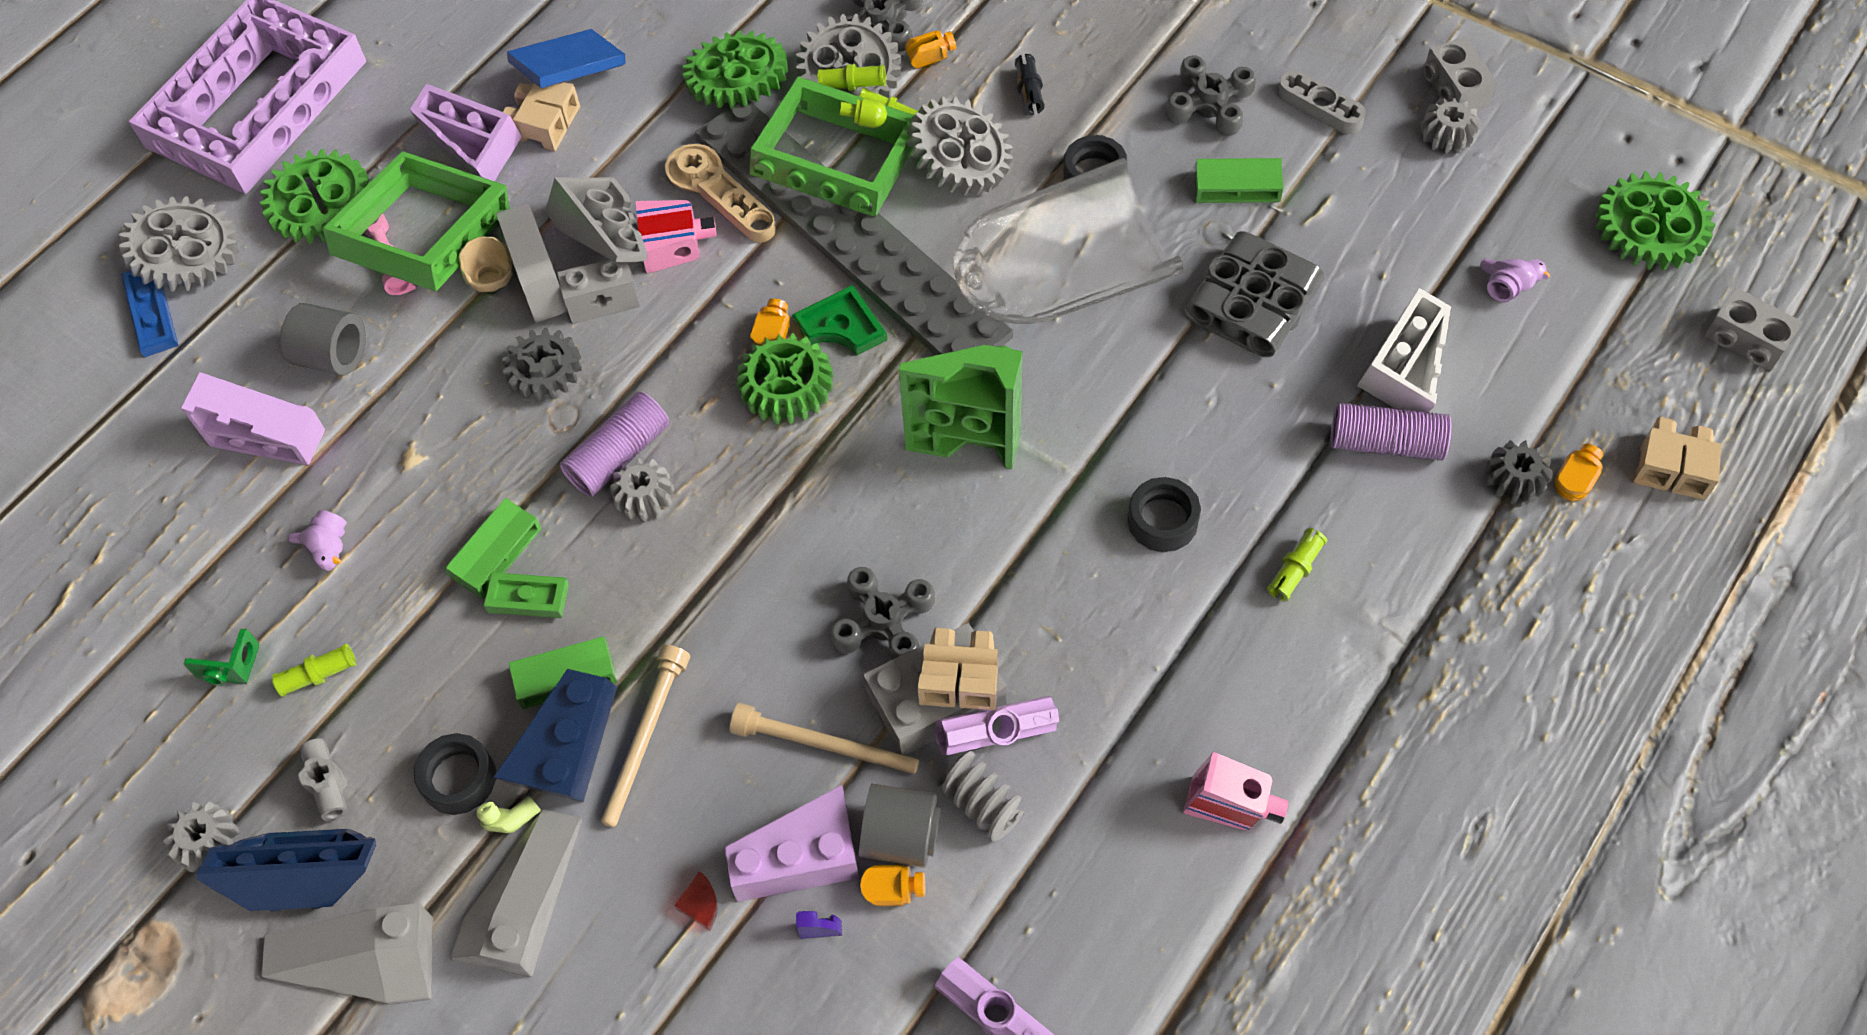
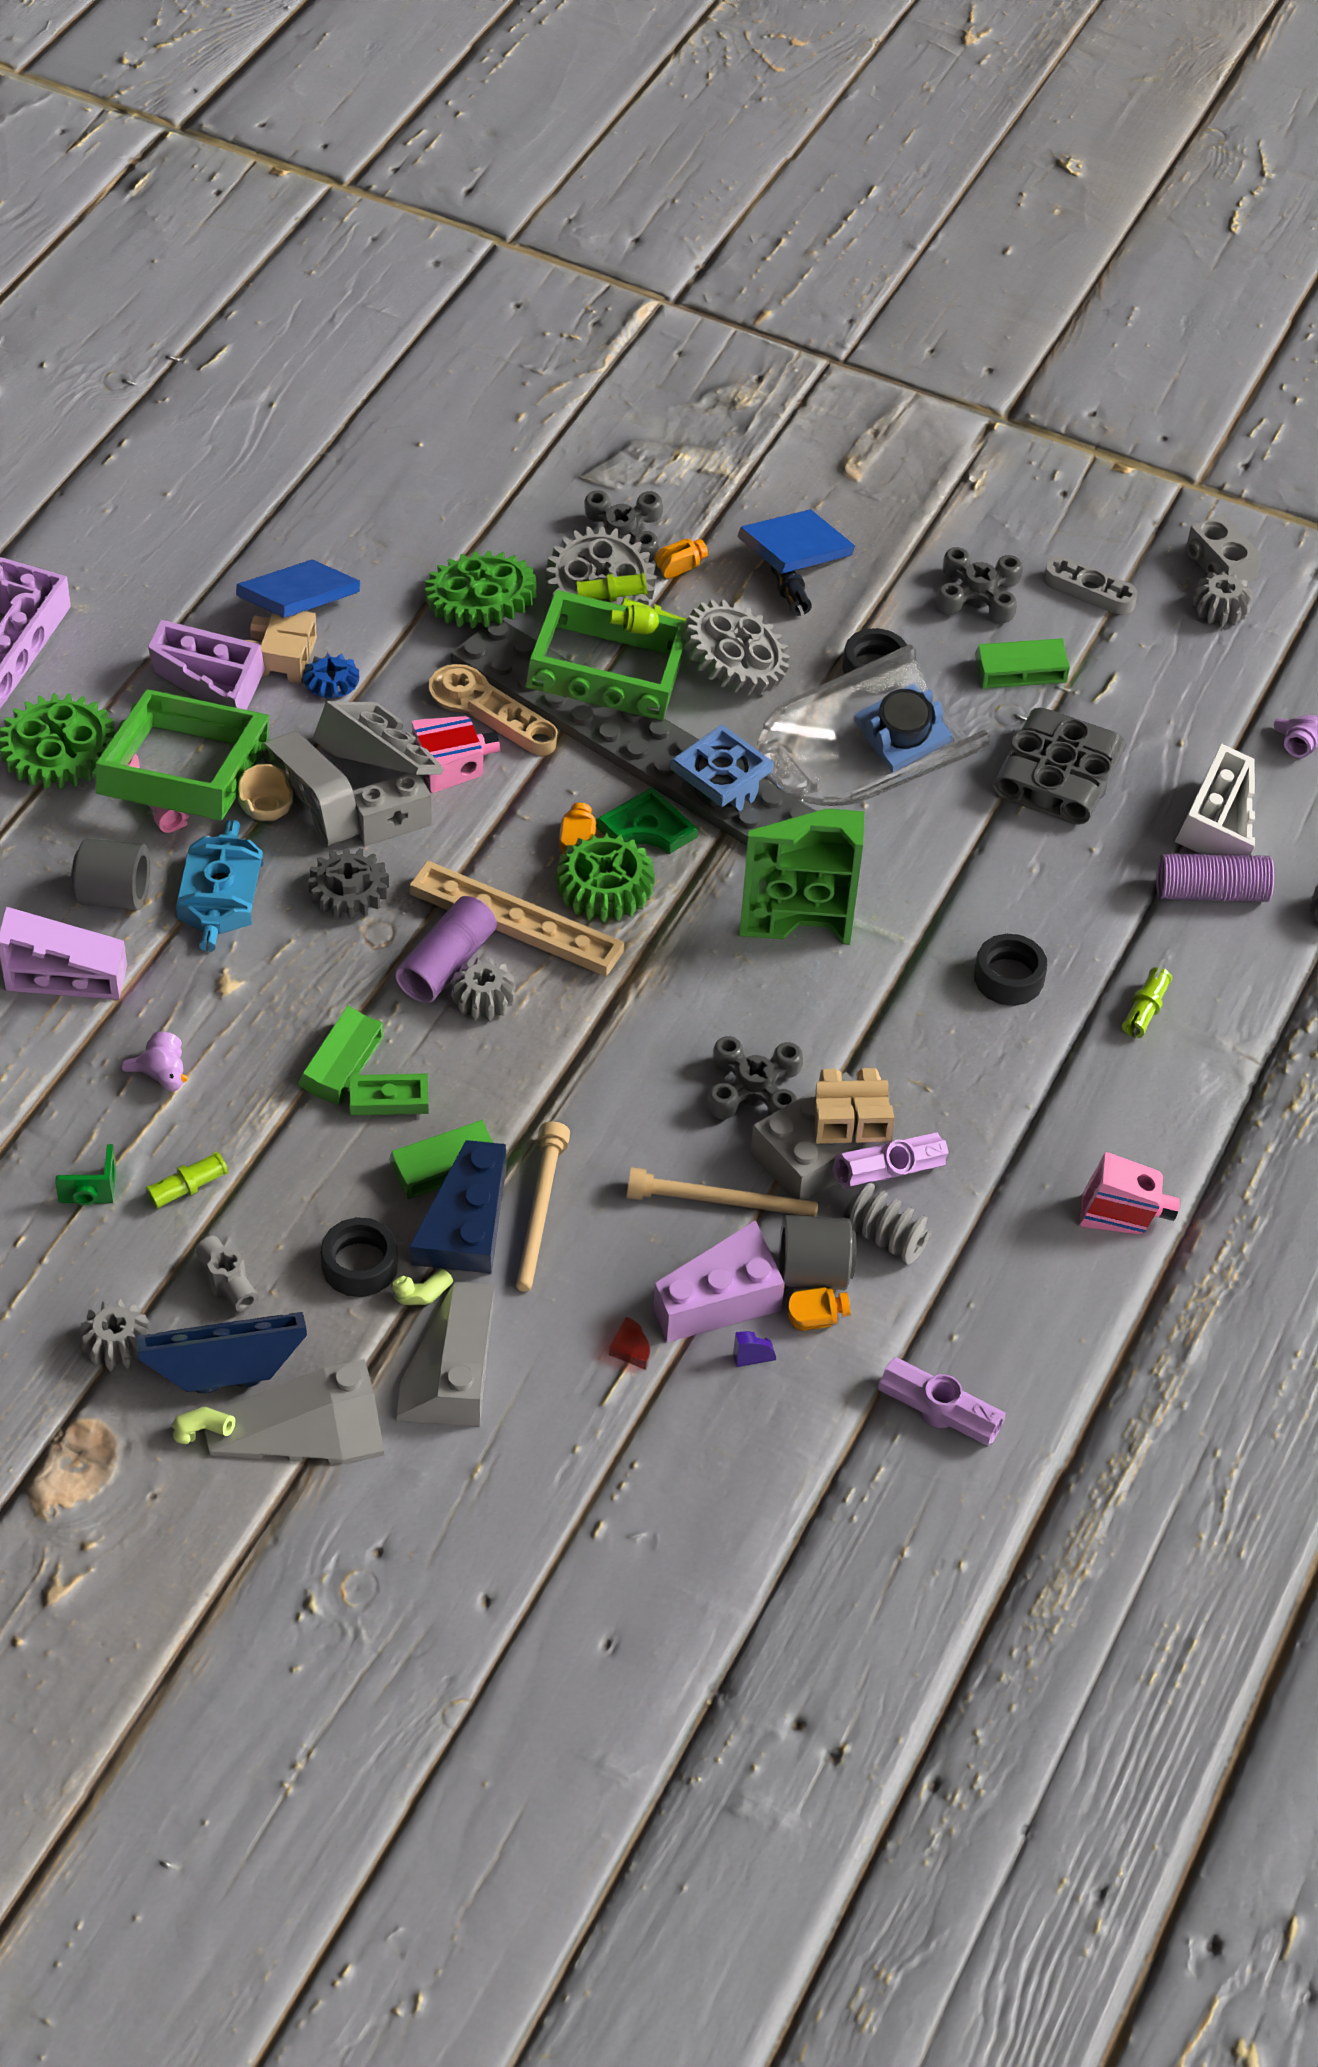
camera: 15 degrees left, 10 degrees down
none -> yellowish green arm [172,1407,235,1444]
none -> dark azure plate [176,820,264,952]
none -> blue gear [303,652,360,698]
none -> tan plate [409,861,624,977]
none -> medium blue piece [670,724,774,812]
none -> blue tile [737,509,855,574]
none -> piece [854,683,953,773]

